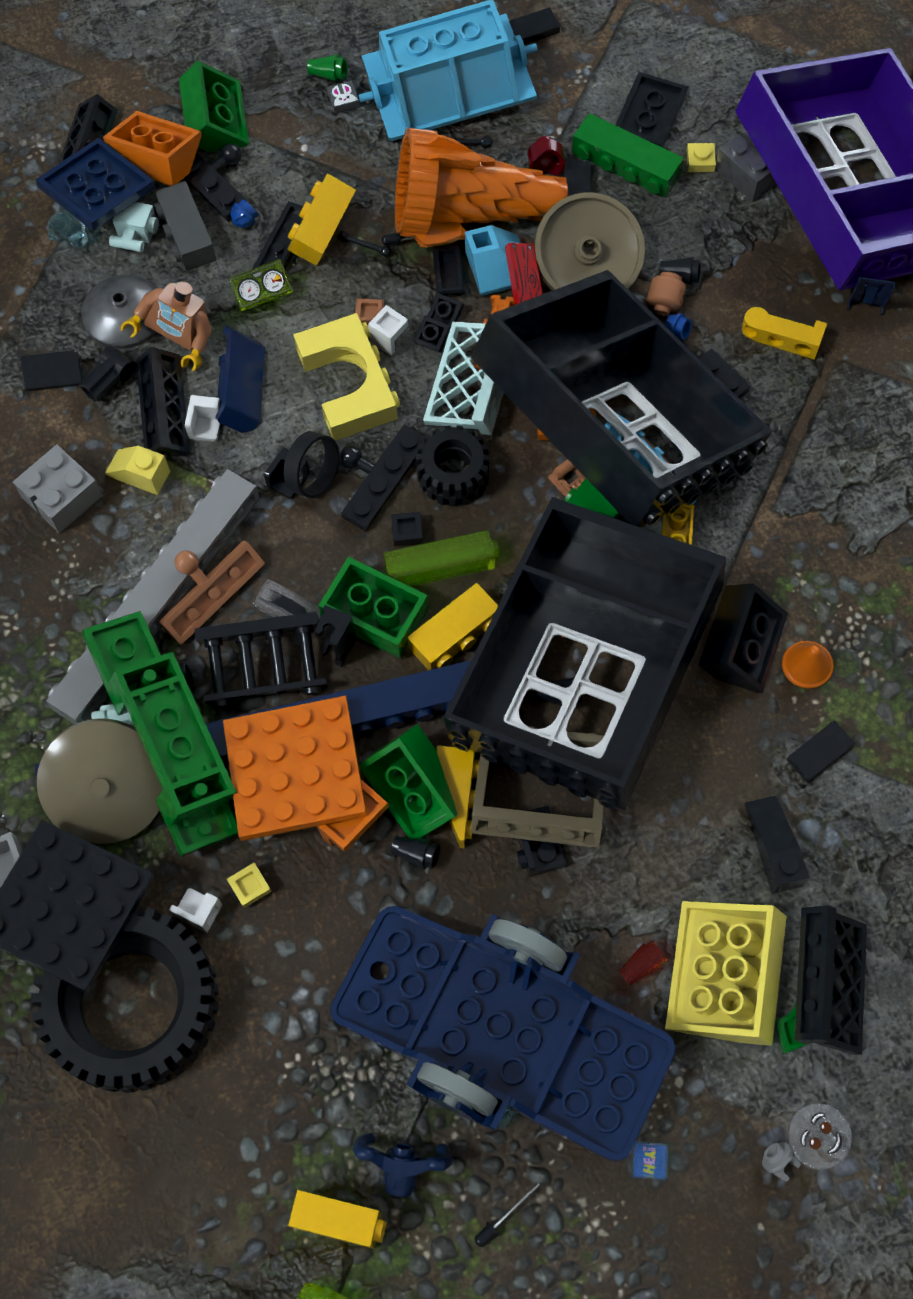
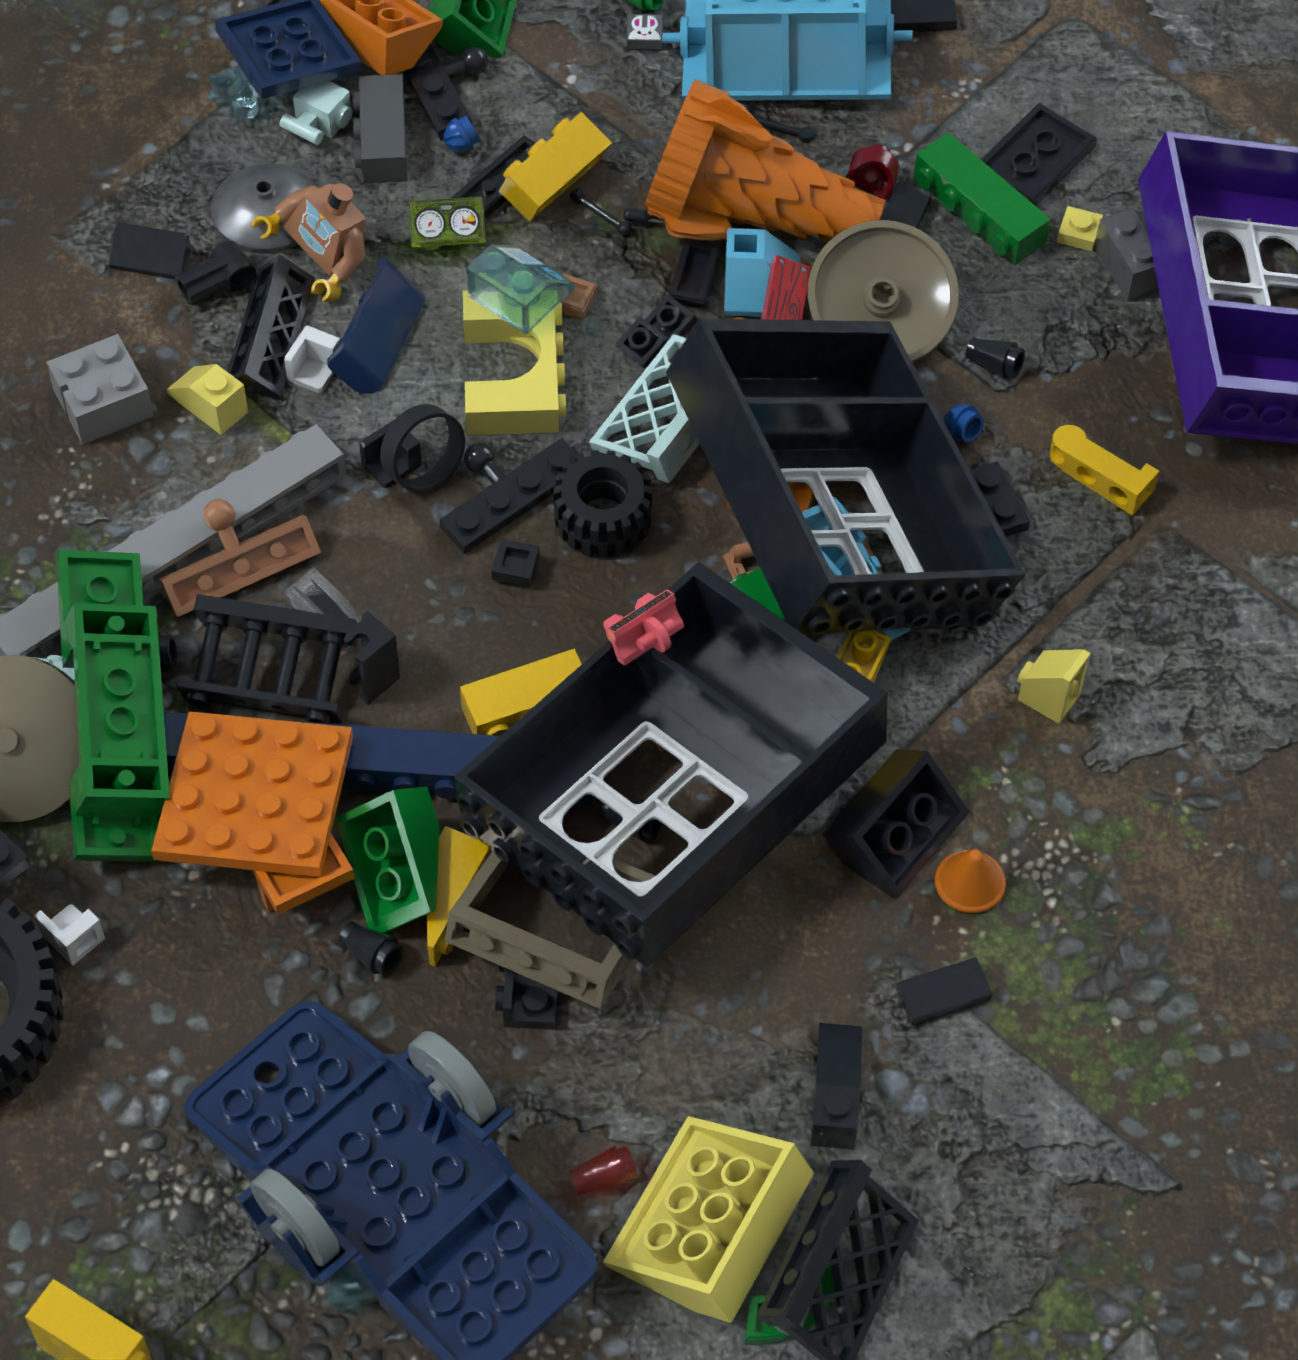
camera: 15 degrees right, 10 degrees down
light yellow plate [227,863,272,908] -> none
green brick [318,557,429,658] -> none
dark blue piece [353,1133,454,1197] -> none
white panel [368,305,409,356] -> none
clear neon green brick [383,530,499,587] -> none
nougat head [646,272,686,316] -> none
dark blue piece [847,277,895,315] -> none
none -> clear light blue slope [466,245,575,335]
none -> coral hips [603,590,685,665]
none -> light yellow slope [1017,649,1091,724]

